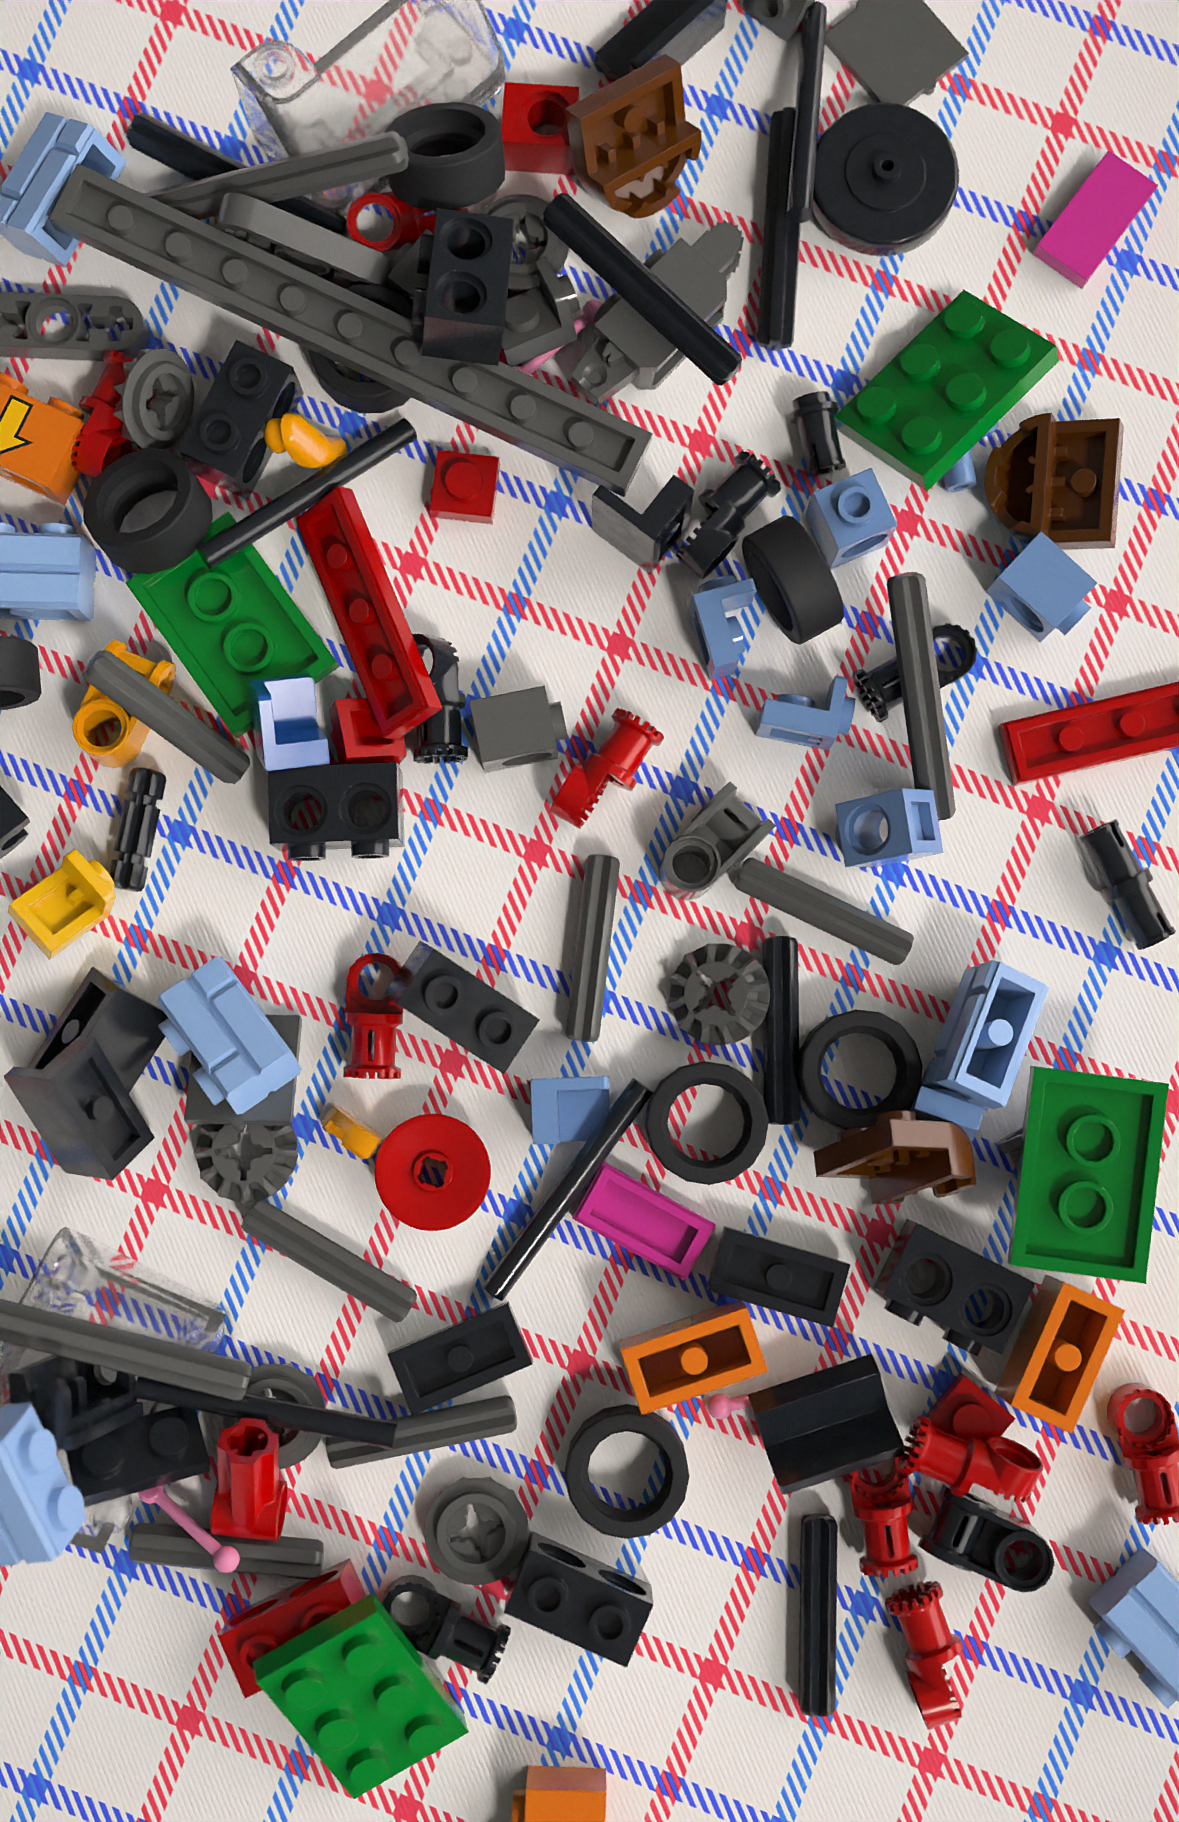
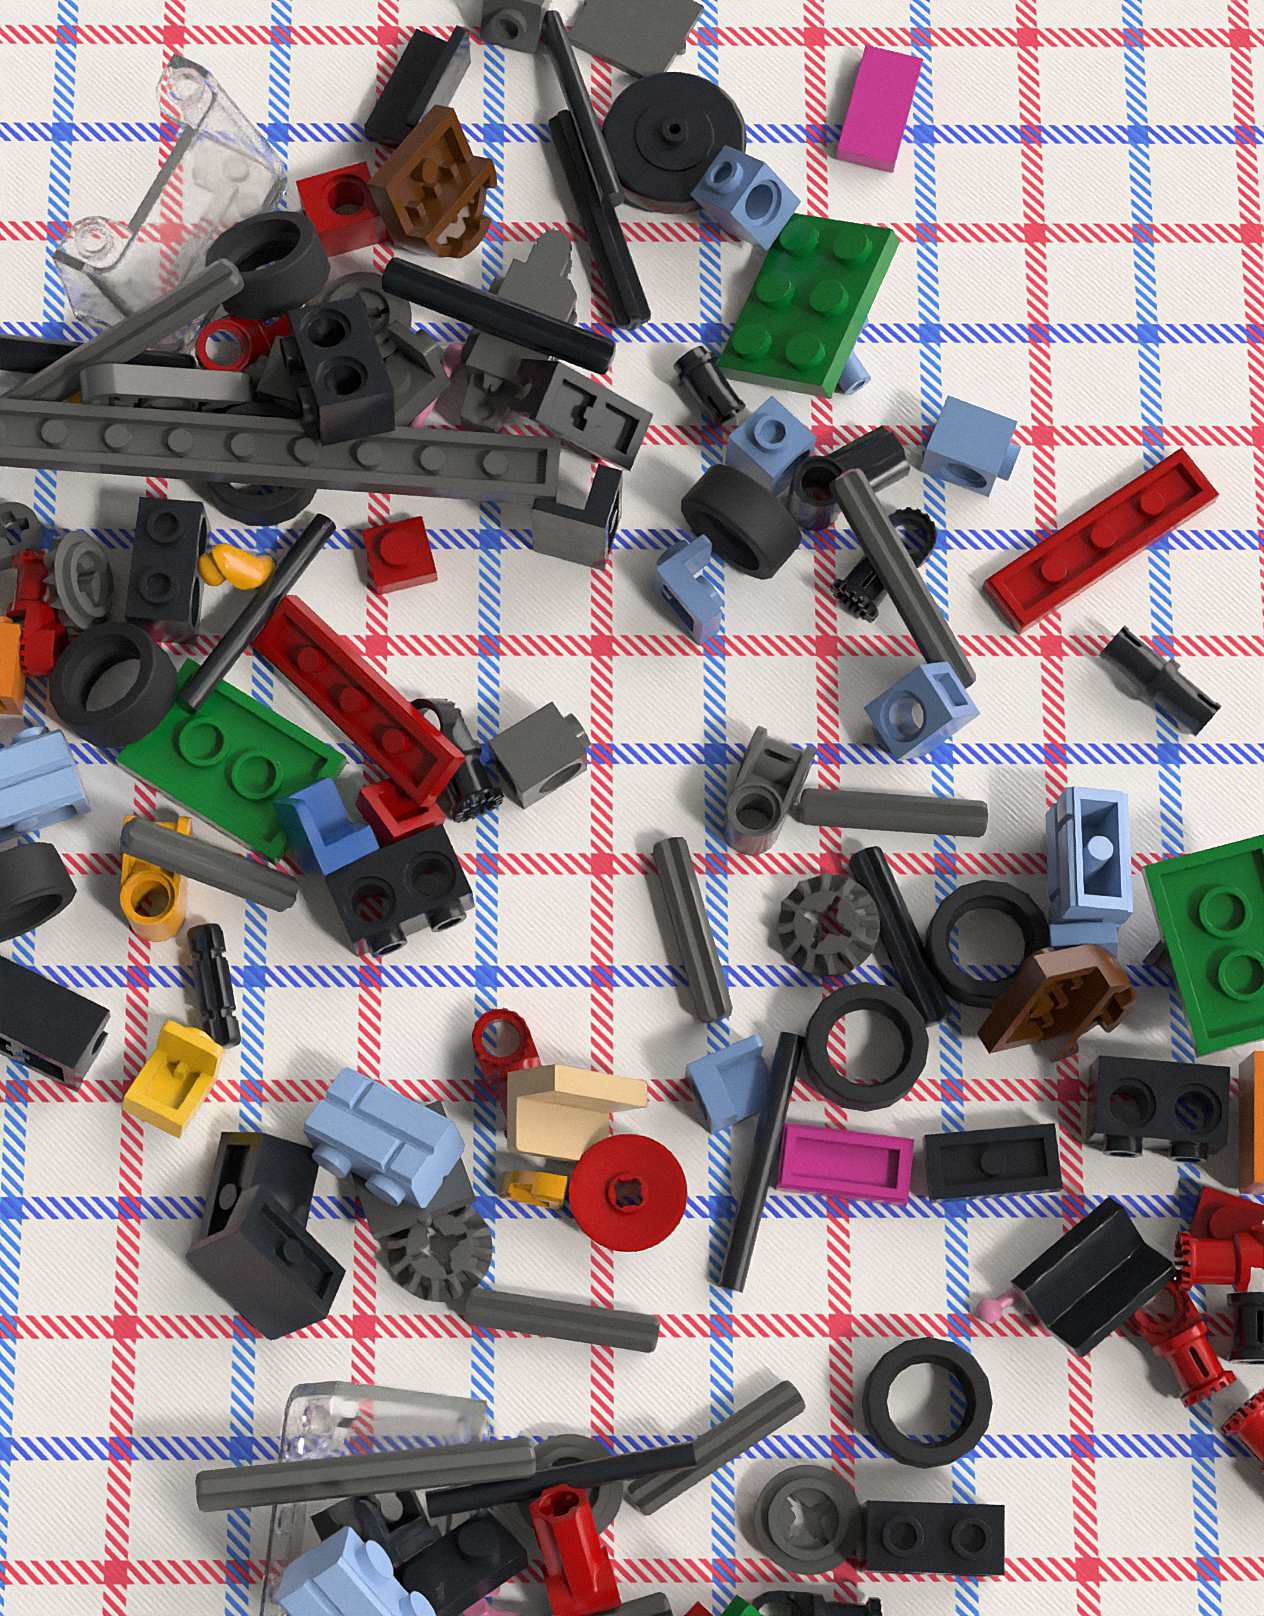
camera: 25 degrees left, 10 degrees down
black brick [384,941,540,1074] -> none
black plate [387,1301,533,1415] -> none
red connector [550,708,665,829] -> none
orange brick [619,1300,769,1415] -> none
black connector [676,450,782,580] -> none
medium blue bracket [756,675,855,751] -> none
black axle [798,1513,838,1717] -> none
reddish brown slope [984,413,1124,550] -> none
none -> tan panel [507,1064,647,1163]
none -> hinge [508,358,653,471]
none -> medium blue brick [690,145,801,251]
none -> black piece [786,425,910,531]

